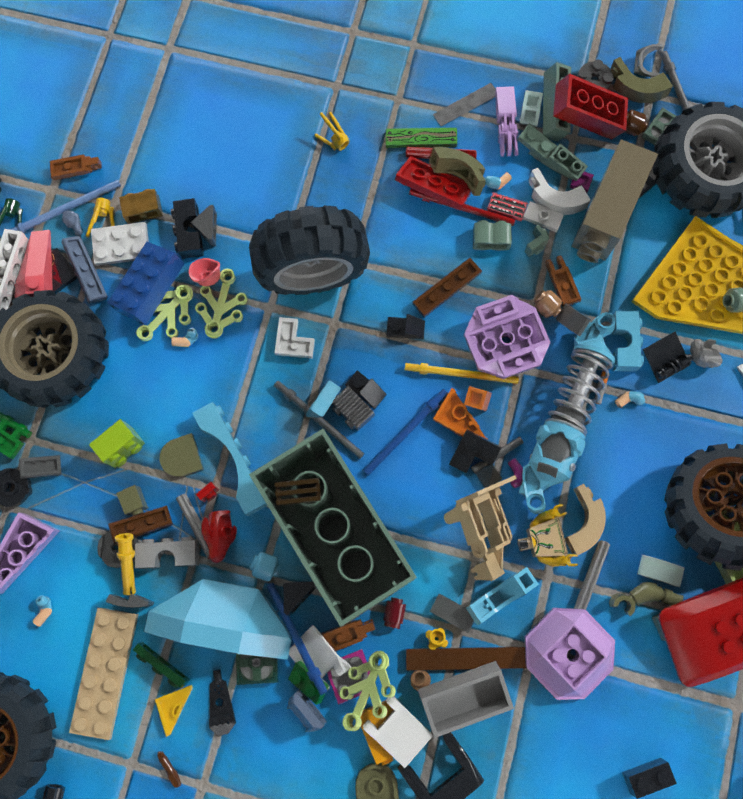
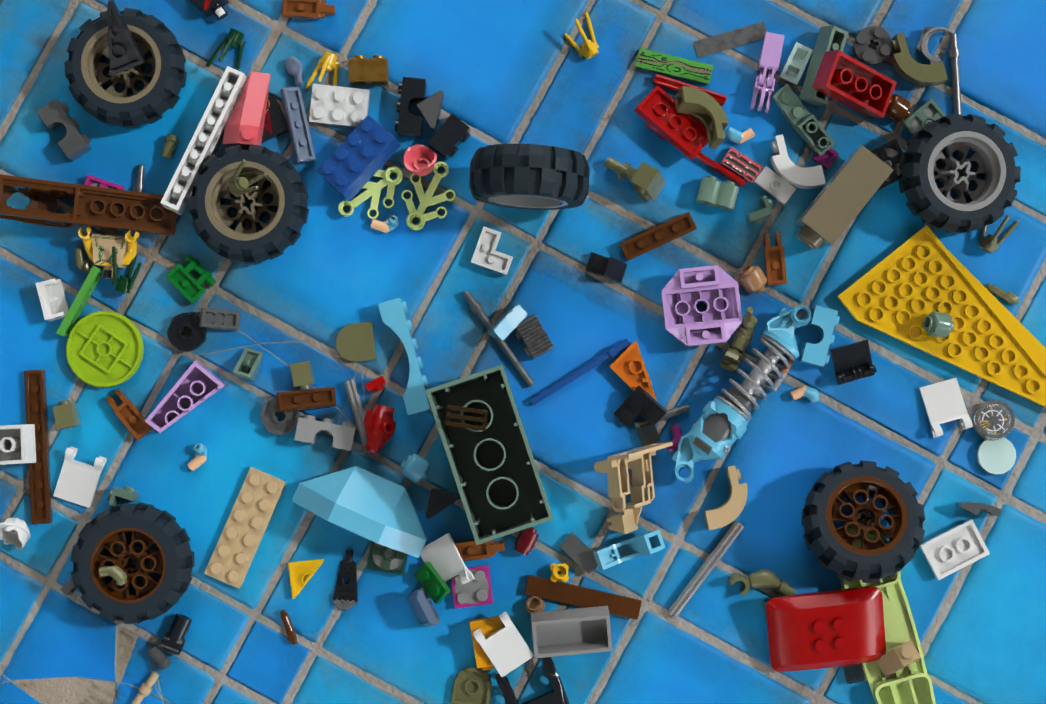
camera: 10 degrees right, 10 degrees up
medium blue bar [10,180,121,233] -> none
lime brick [89,419,145,468] -> none
dark grey slope [106,594,154,607] -> none
yellow pin [115,533,136,595] -> none
dark green plate [133,642,190,688] -> none
blue bar [267,583,328,695] -> none
yellowish green plant [339,651,396,732] -> none
black slope [345,370,387,409] -> none
yellow bar [405,363,519,384] -> none
orange panel [464,386,492,411] -> none
torso [517,504,578,567] -> none
lavender piece [524,608,615,700] -> none
dark grey slope [556,303,591,336] -> none
light aqua slope [638,555,684,587] -> none
light grey hair [690,339,723,368] -> none
none -> olive plant [229,159,267,197]
none -> sand green slope [232,348,264,381]
none -> black brick [428,113,471,160]
none -> olive brick [604,157,666,201]
none -> olive piece [720,307,757,372]

